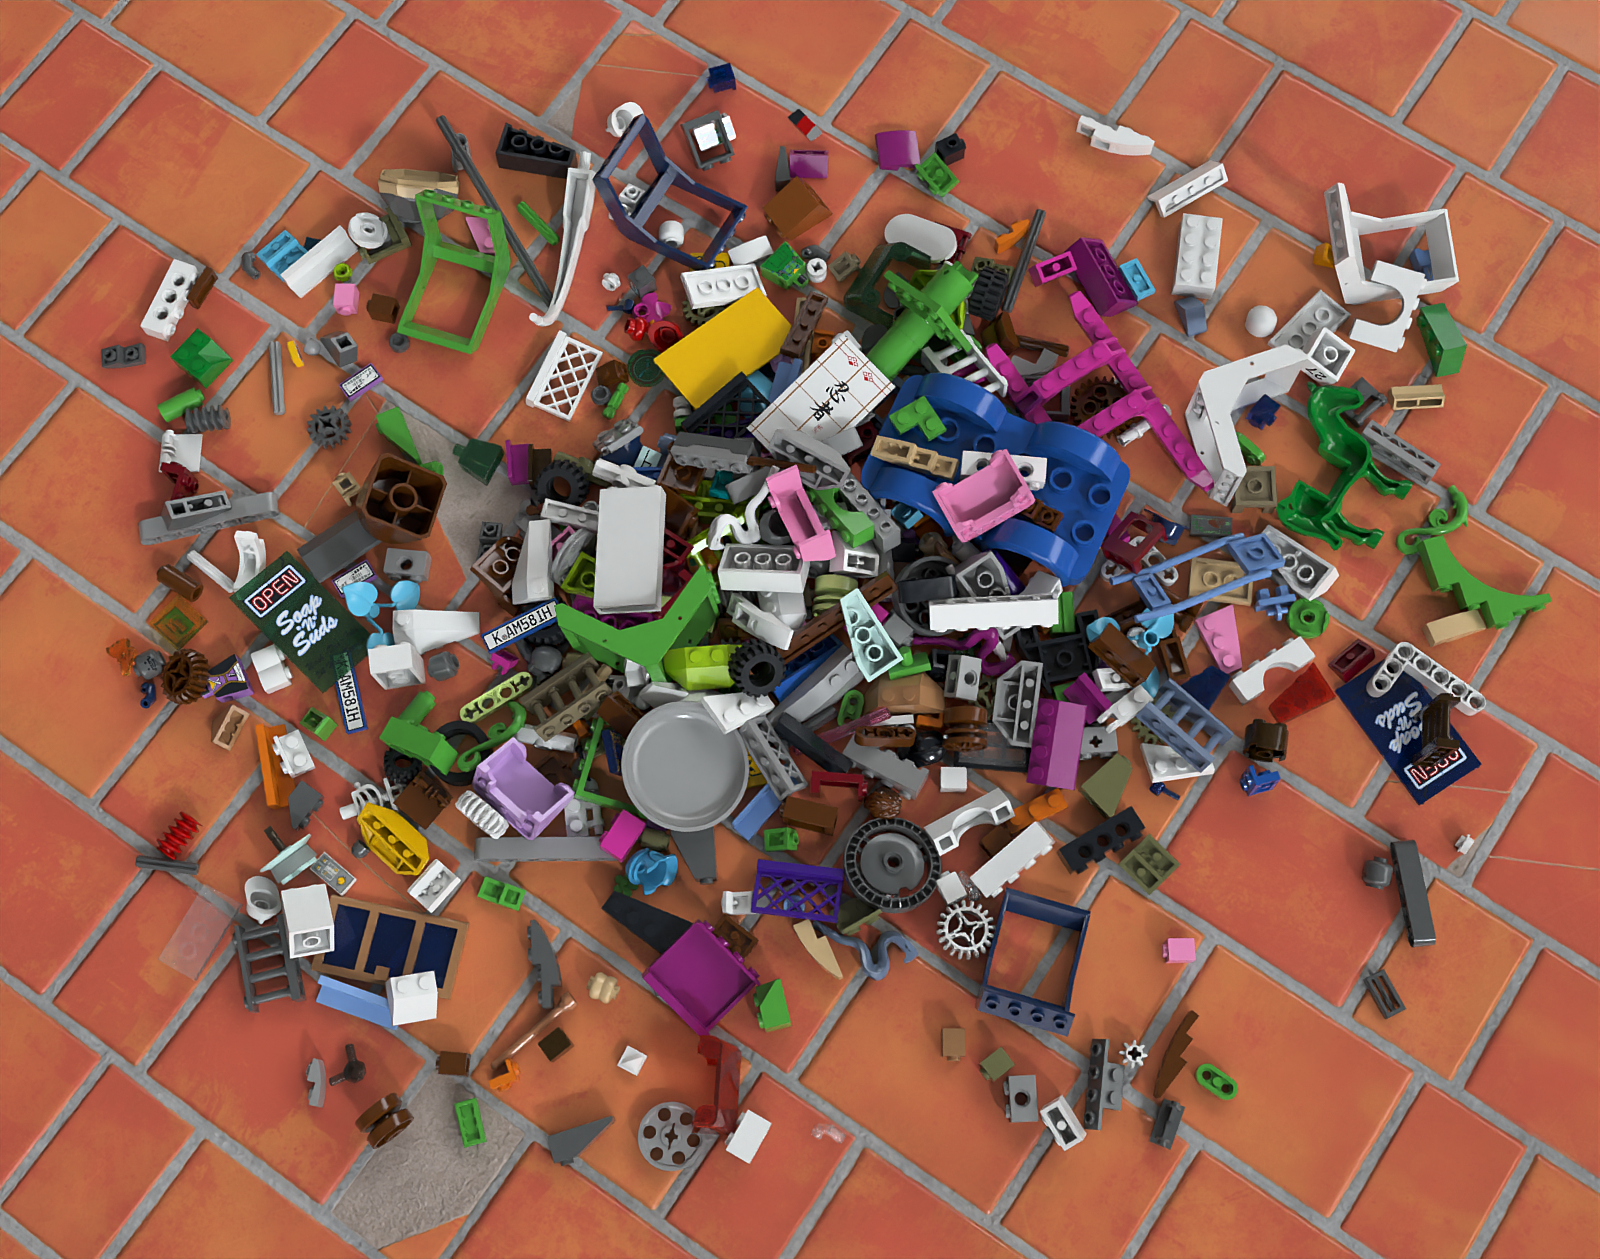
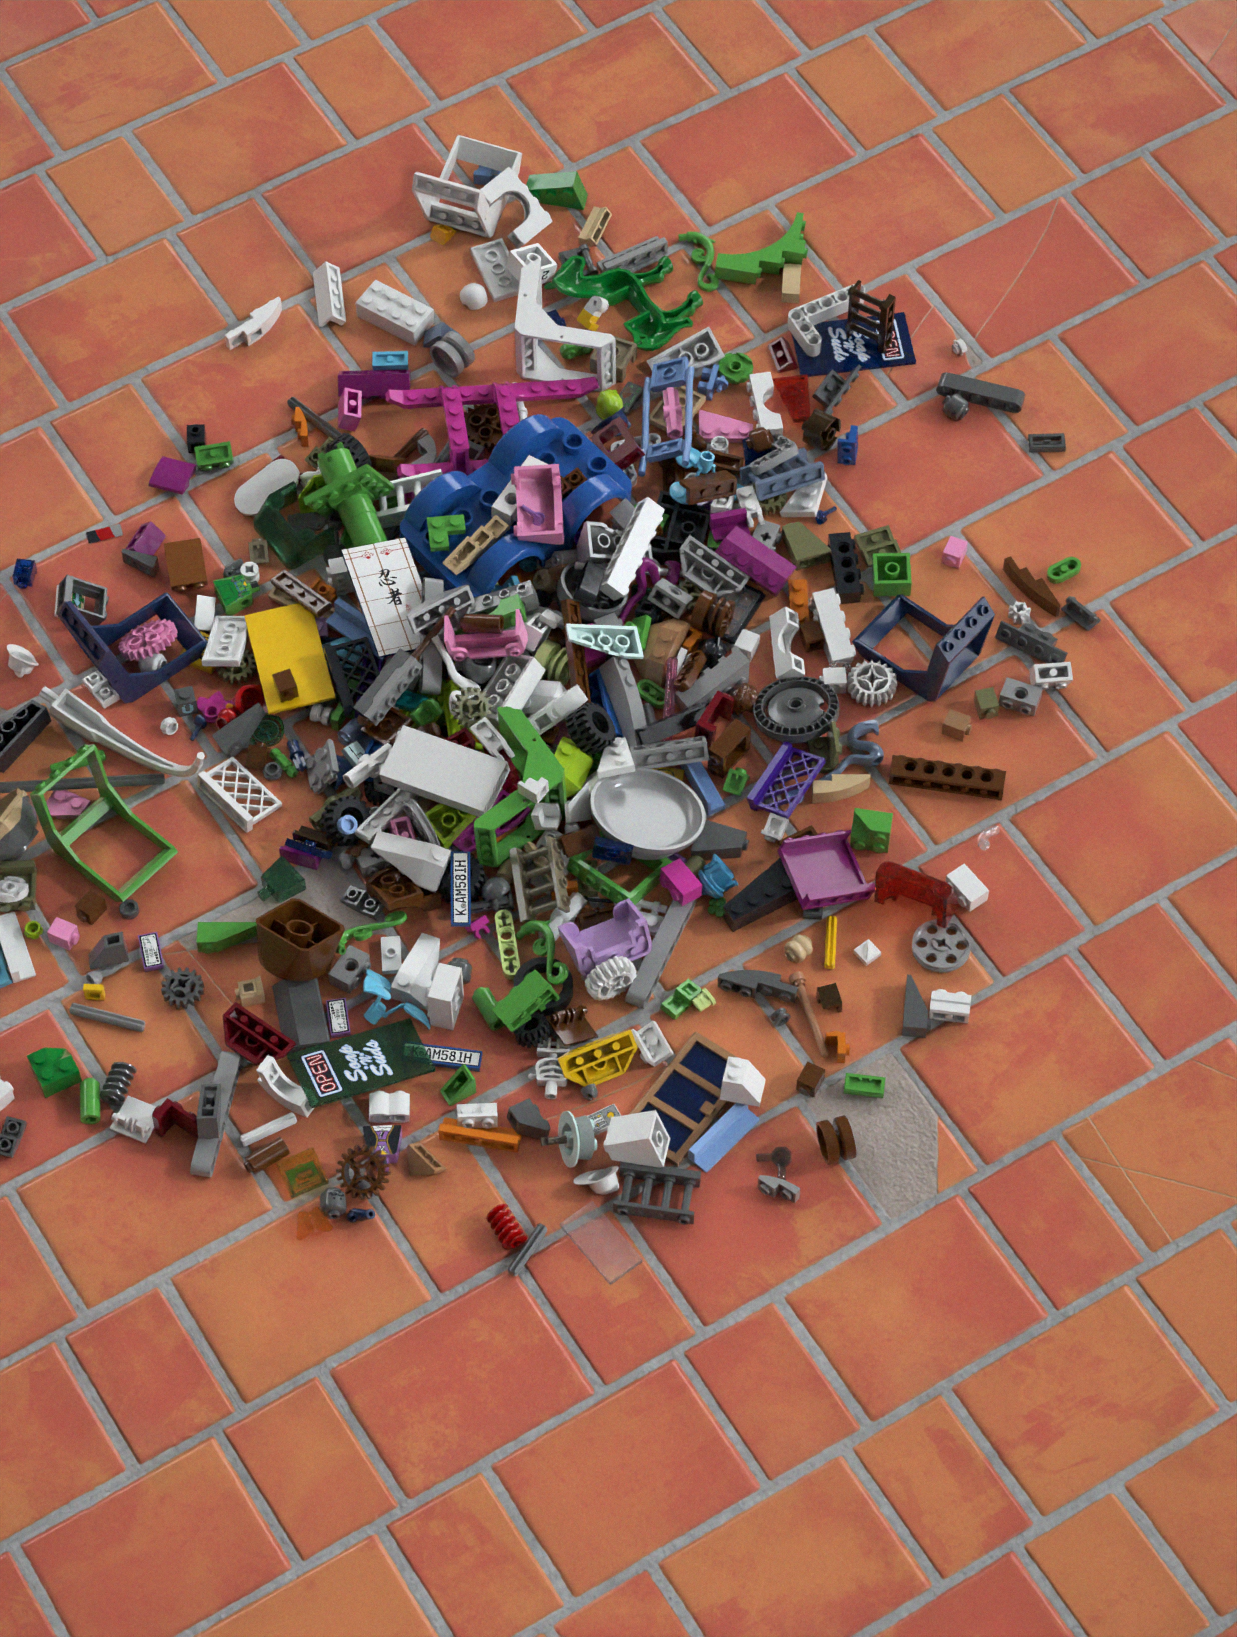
camera: 70 degrees left, 15 degrees down
none -> bright pink gear [118,619,178,661]
none -> dark grey slope [212,703,266,759]
none -> dark red wedge [222,1002,296,1066]
none -> reddish brown brick [272,669,299,702]
none -> clear blue plate [285,838,333,859]
none -> dark blue axle [287,739,307,772]
none -> bright green plant [336,911,407,955]
none -> light blue tile [337,815,358,835]
none -> white plate [381,936,402,974]
none -> bright green bracket [409,698,443,727]
none -> light grey wheel [430,331,475,378]
none -> olive gear [451,687,493,728]
none -> reddish brown brick [460,614,504,634]
none -> white hinge [470,717,515,761]
none -> white panel [518,777,549,805]
none -> medium lavender hand [521,504,545,526]
none -> white tile [539,609,563,629]
none -> leg [576,296,609,332]
none -> lime hat [595,389,623,420]
none -> bright pink piece [663,387,683,439]
none -> yellowish green piece [692,988,716,1012]
none -> white wheel [711,436,729,454]
none -> reddish brown head [746,427,774,454]
none -> light grey beam [750,434,799,475]
none -> dark grey bush [770,1008,791,1027]
none -> dark grey bracket [812,365,861,415]
none -> yellow axle [824,916,837,969]
none -> bright green slope [872,553,912,596]
none -> reddish brown brick [888,755,1006,800]
none -> white brick [929,989,971,1023]

